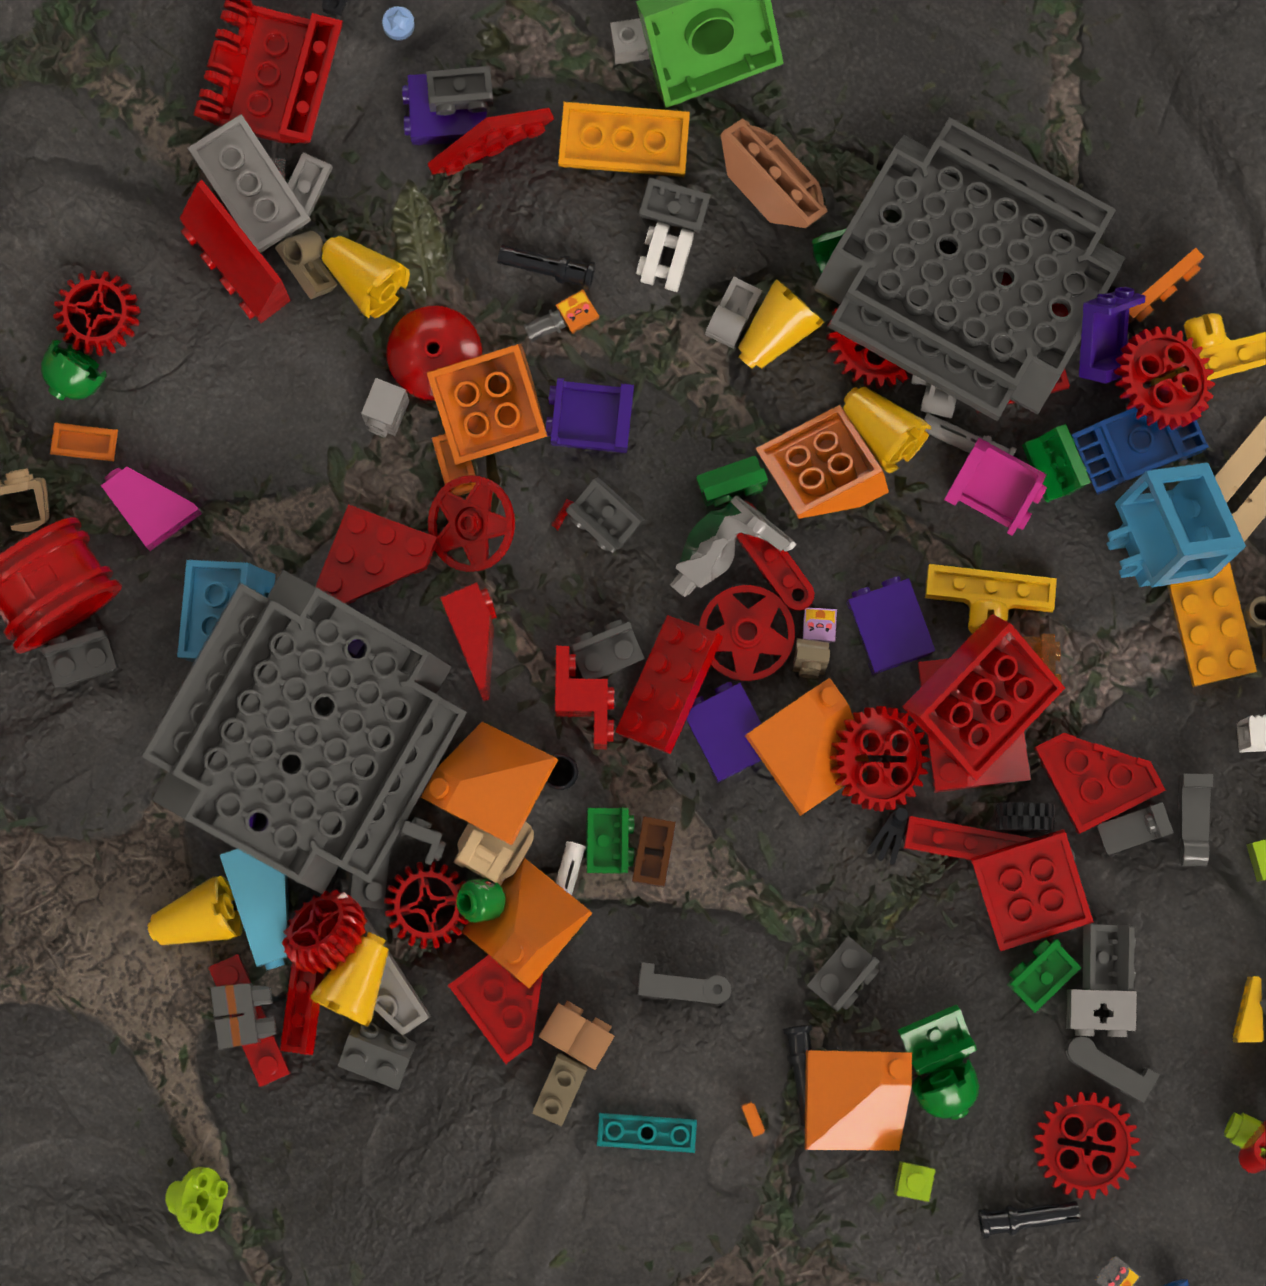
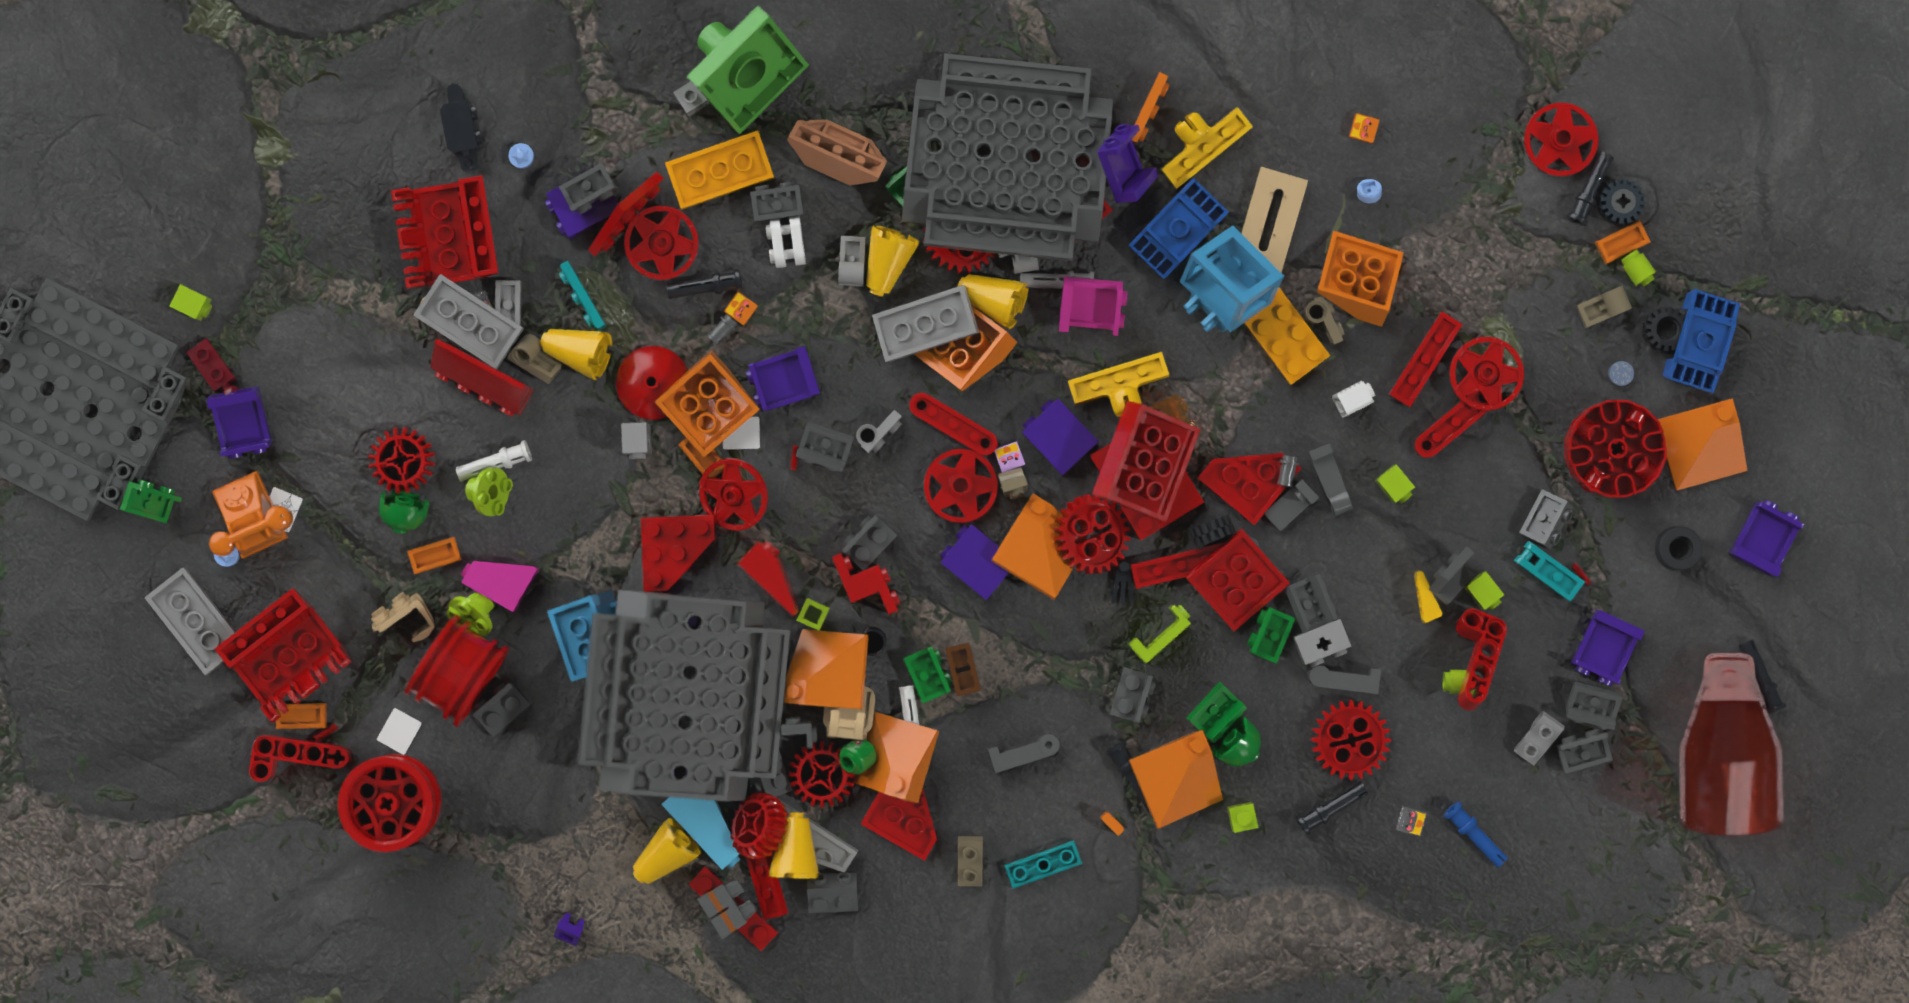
camera: 20 degrees left, 5 degrees up
medium nougat brick [538,1001,615,1070] -> none
red plate [615,615,723,755] -> none
light grey hips [670,496,797,597] -> none
green bracket [696,456,768,508] -> none
green bracket [1022,424,1091,502] -> none
red gear [1114,326,1215,430] -> none
none -> lime plate [446,592,494,636]
none -> white pin [456,440,532,482]
none -> lime plate [465,467,513,517]
none -> dark purple tile [554,913,585,946]
none -> teal tile [559,260,607,330]
none -> red wheel [624,206,698,280]
none -> white sticker [723,417,760,449]
none -> lime brick [797,598,830,631]
none -> light grey plate [856,410,902,453]
none -> light grey plate [872,285,979,362]
none -> lime panel [1128,605,1191,663]
none -> dark grey pin [1277,455,1299,487]

